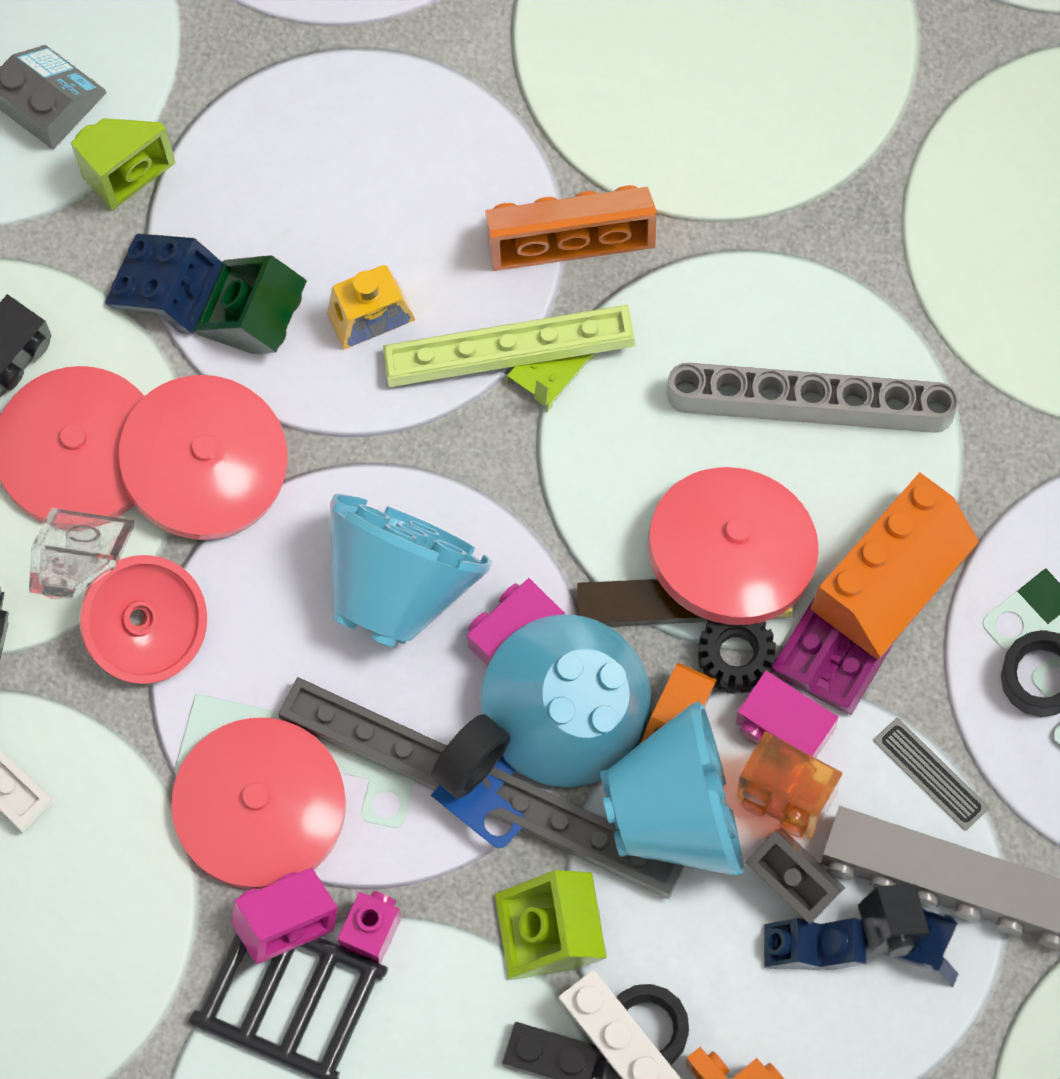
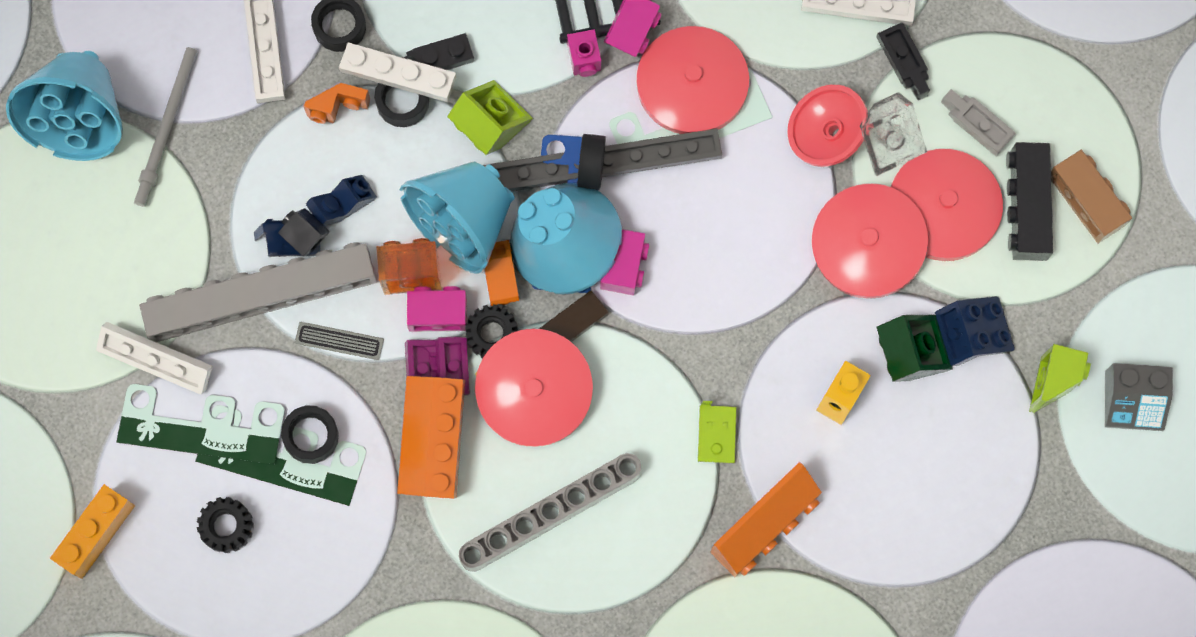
camera: 140 degrees right, 5 degrees up
medium azure cone [330,494,492,647] -> none
yellowish green tile [383,304,635,387] -> none
dark grey brick [745,827,845,924] -> none

